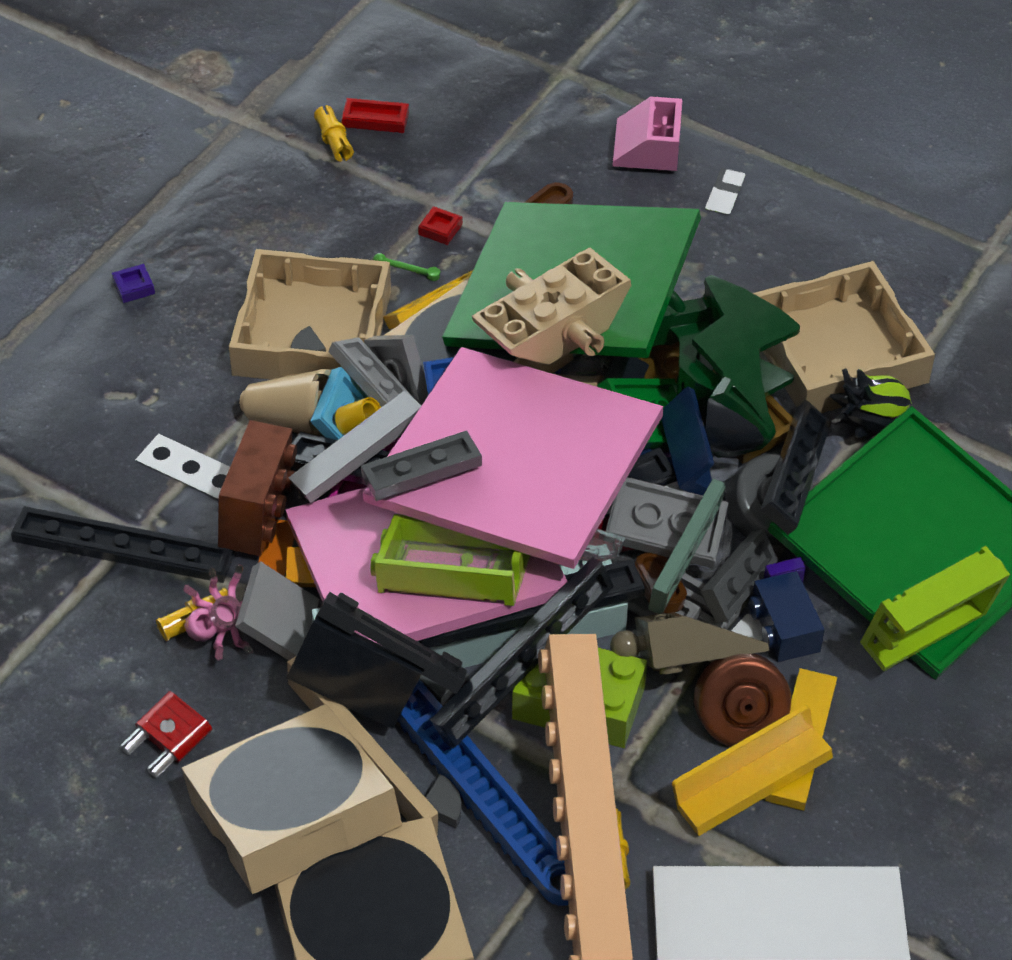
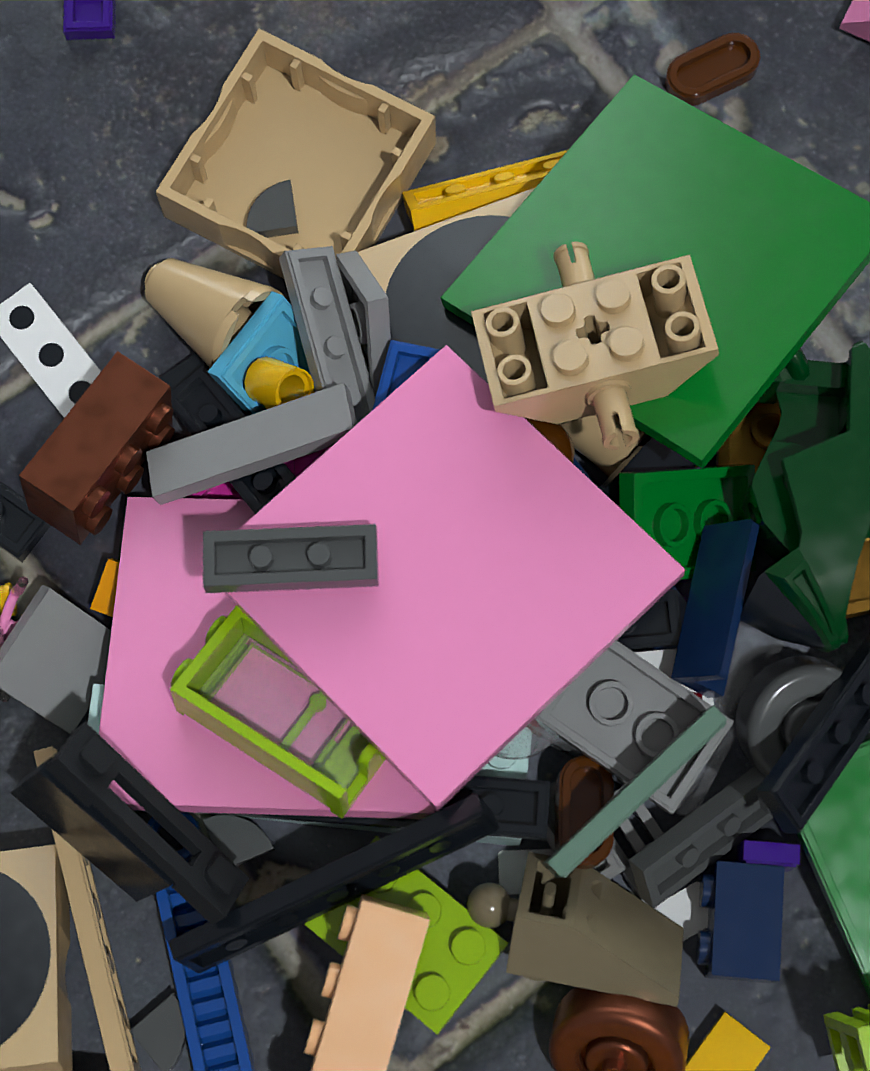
camera: 25 degrees right, 25 degrees up
orange sticker [258,519,295,576] -> none
bright green hinge [373,253,440,281] -> none
red tile [418,206,463,245] -> none

